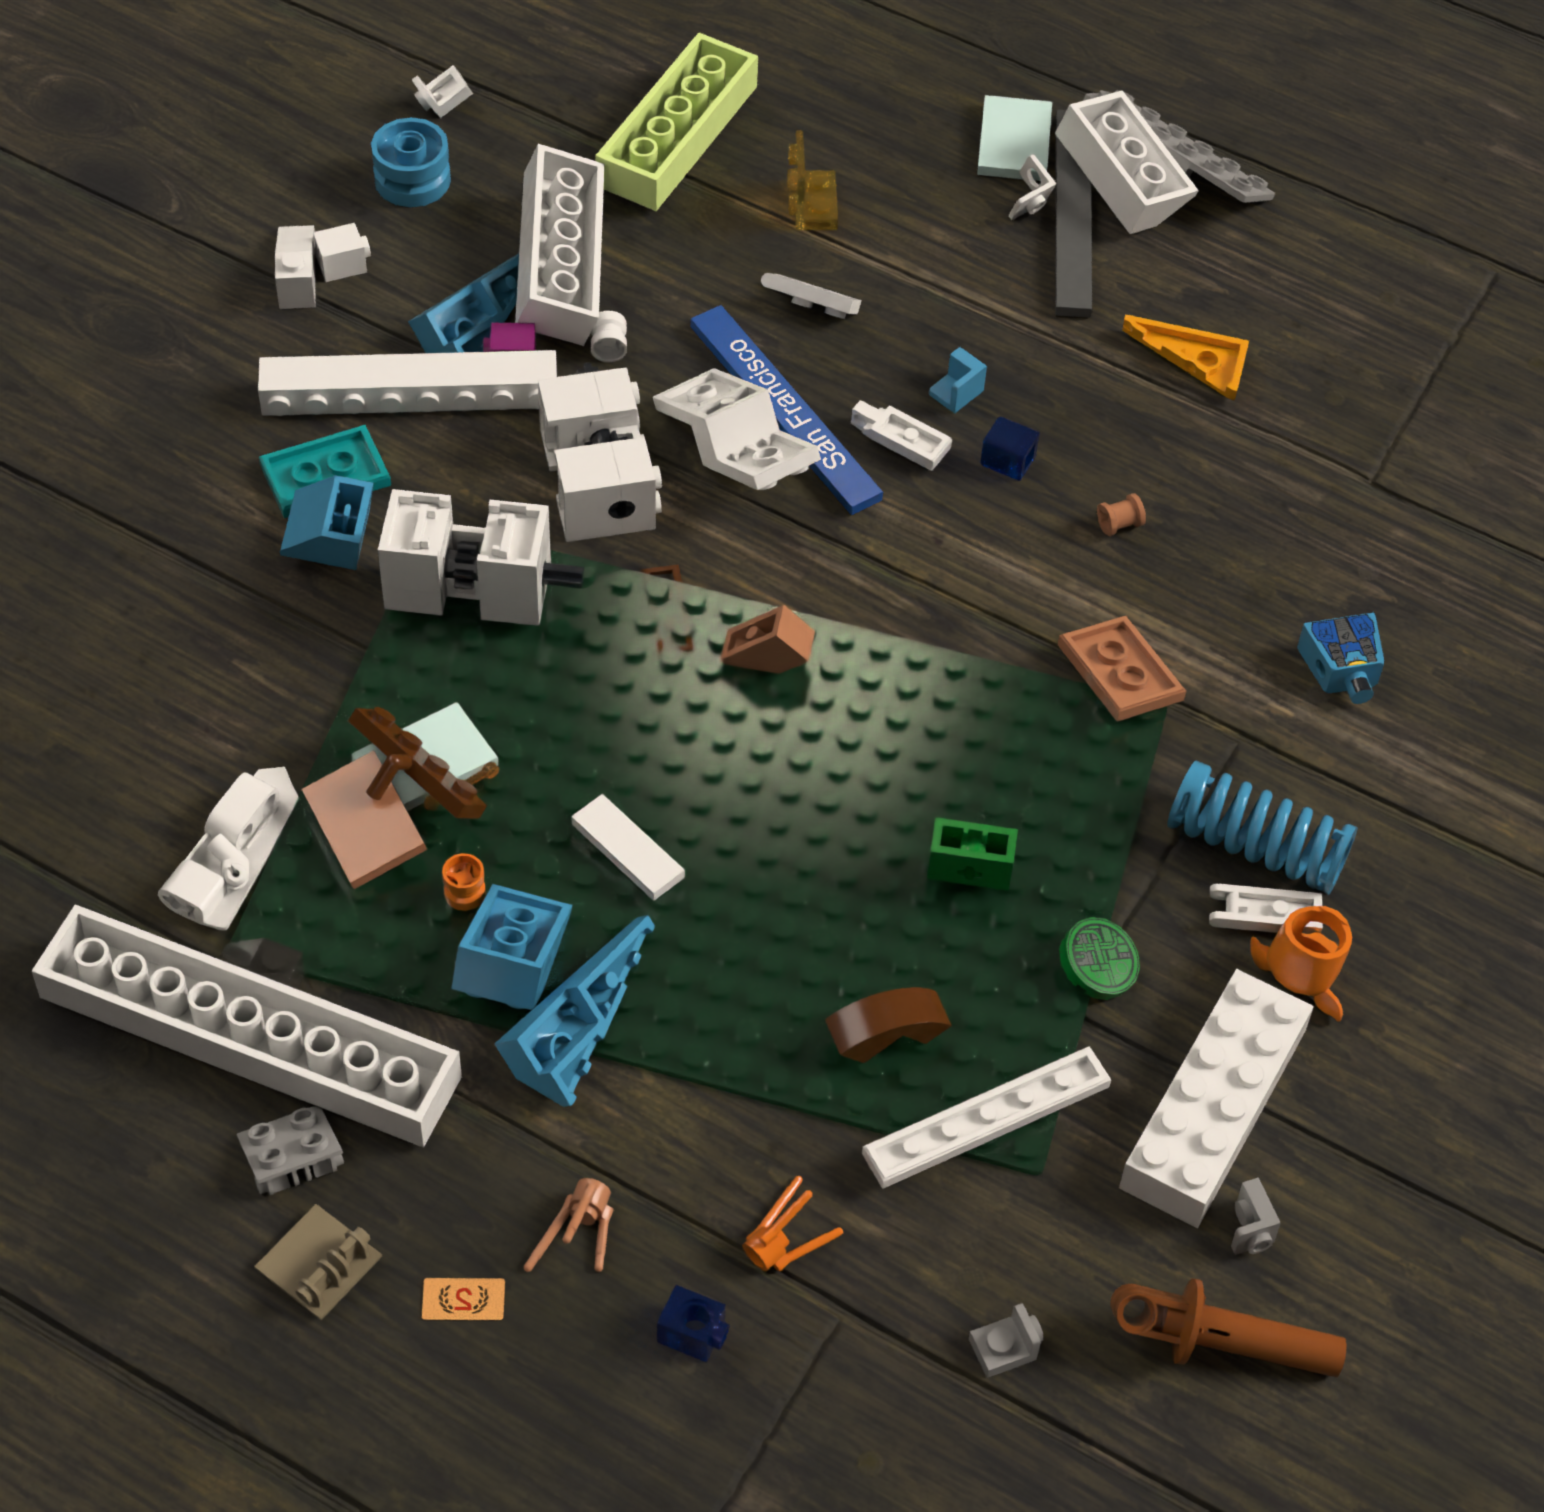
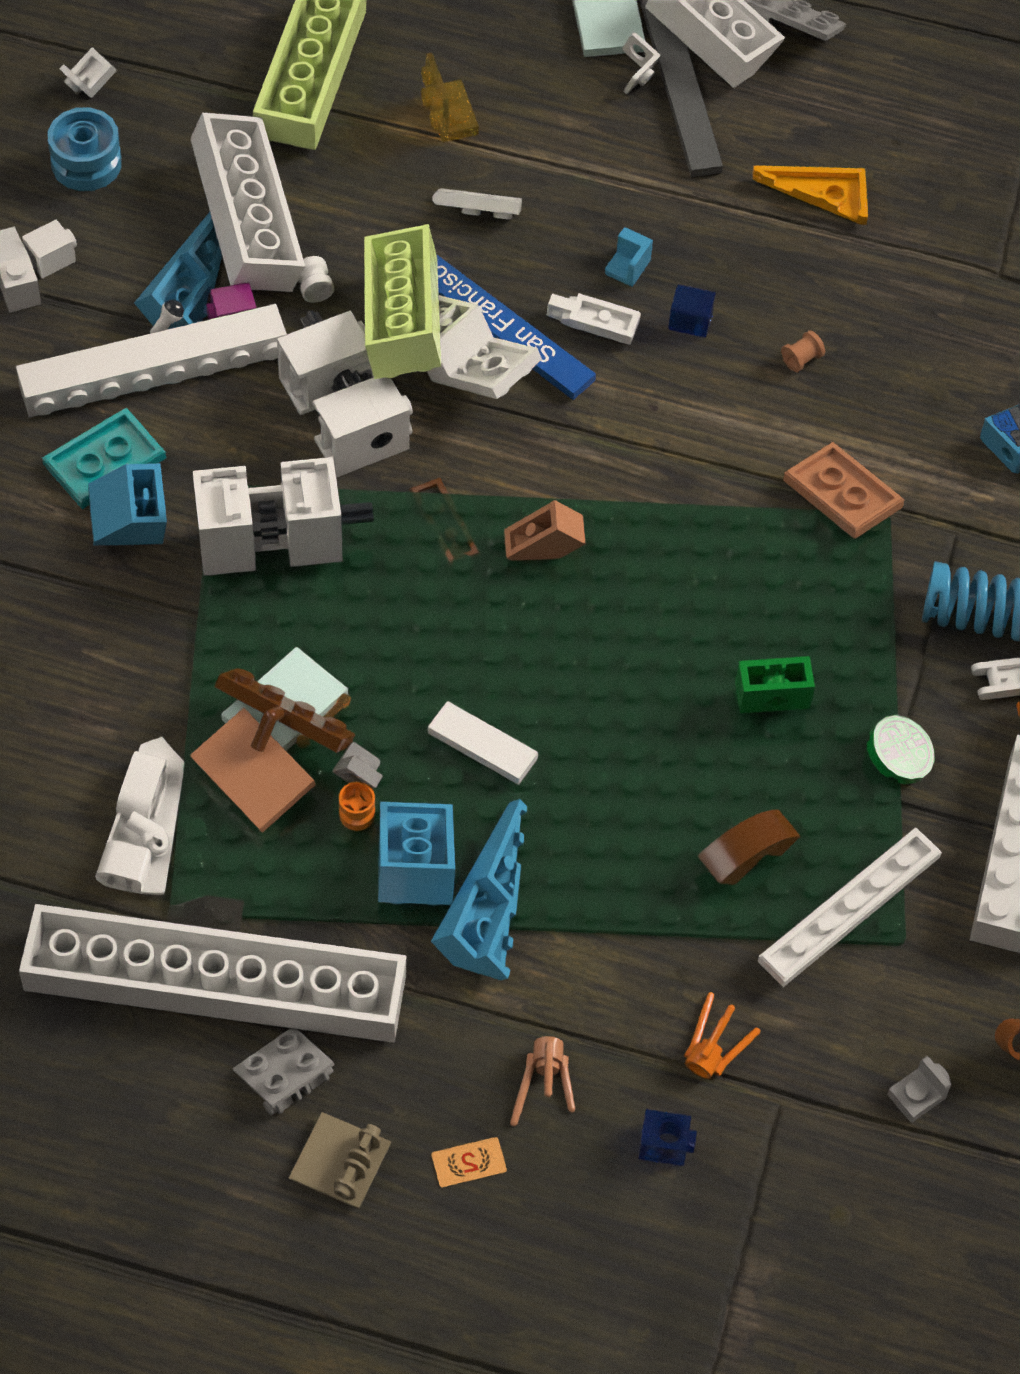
camera: 15 degrees left, 5 degrees up
none -> piece [150,299,184,334]
none -> light grey bracket [332,742,383,789]
none -> yellowish green brick [364,224,441,379]

